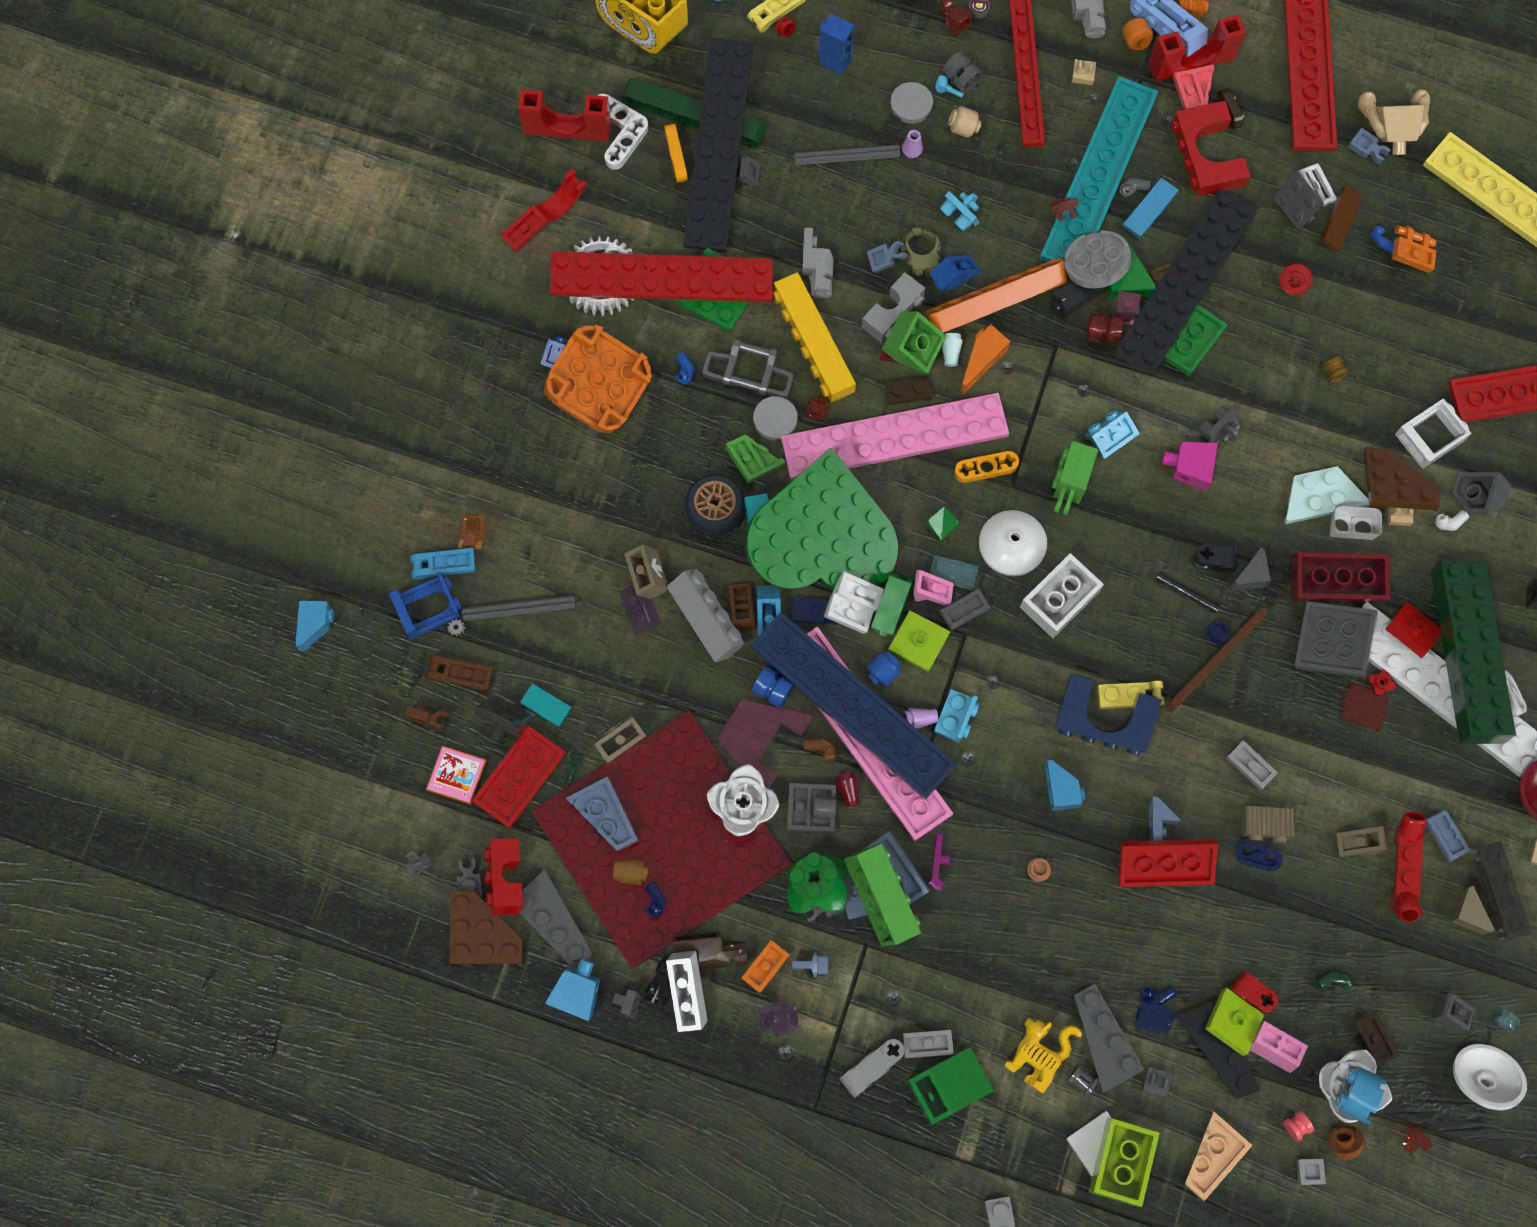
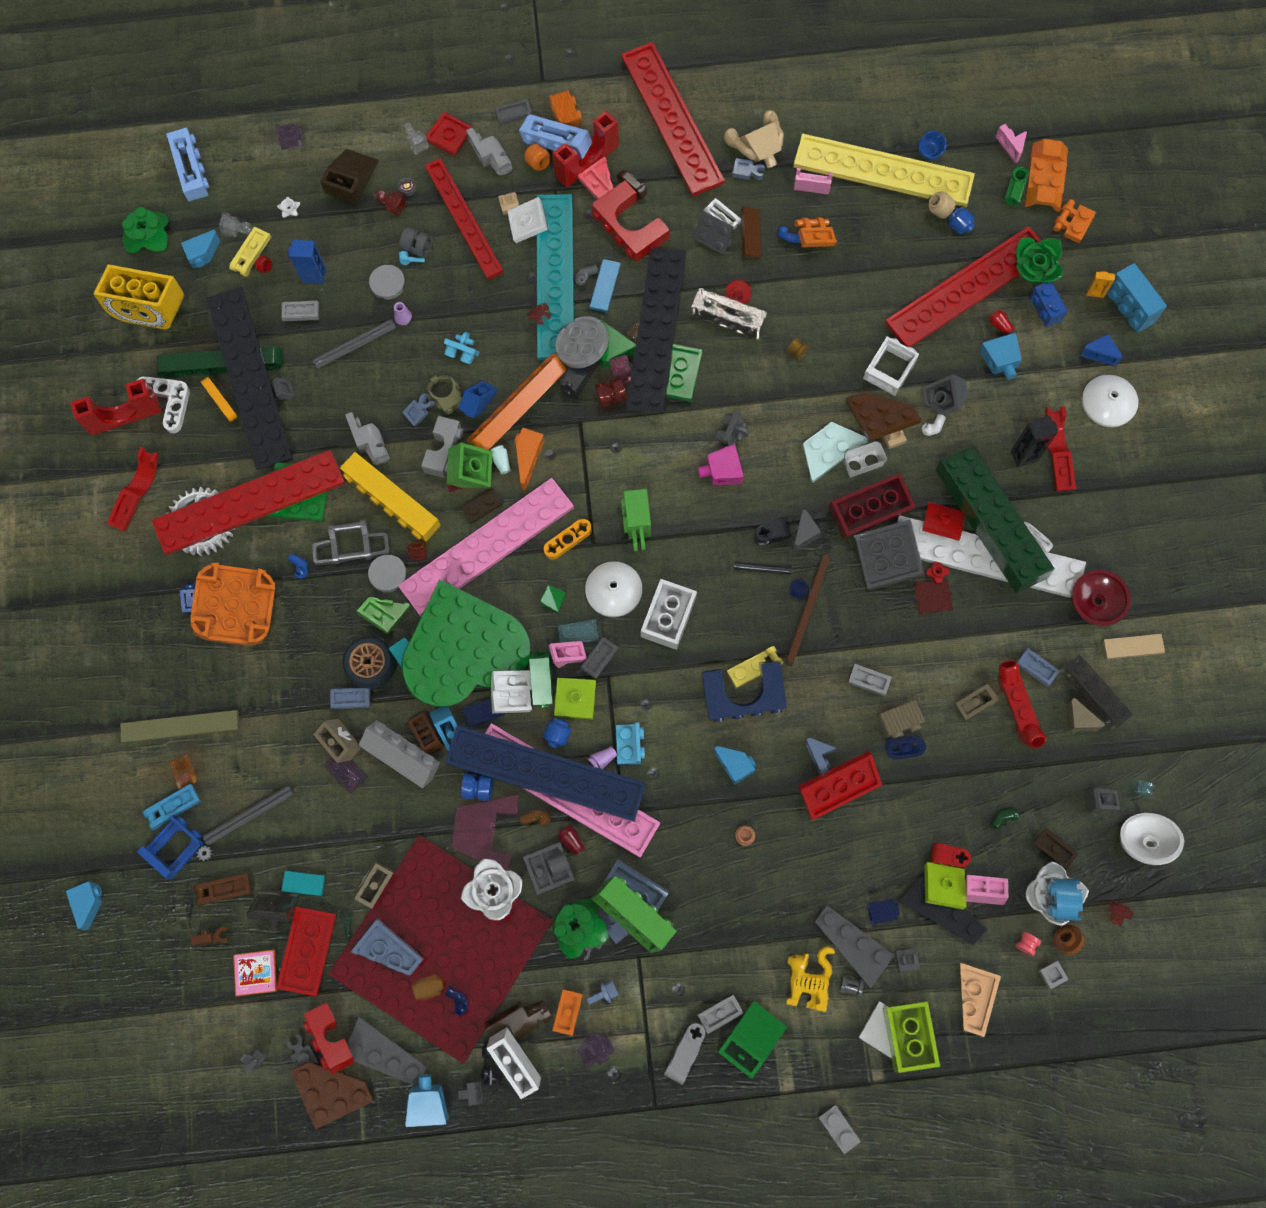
camera: 20 degrees left, 0 degrees up
magenta piece [928,833,950,893] -> none
tan head [948,106,981,138] -> none
medium azure bracket [1083,410,1140,459] -> none
clear blue arm [1140,986,1176,1007] -> none
none -> olive tile [120,710,240,744]
none -> light grey plate [281,300,319,321]
none -> sand blue plate [330,688,370,710]
none -> white tile [507,197,548,243]
none -> clear smoke brick [691,288,767,339]
none -> bright pink hinge [794,168,832,194]

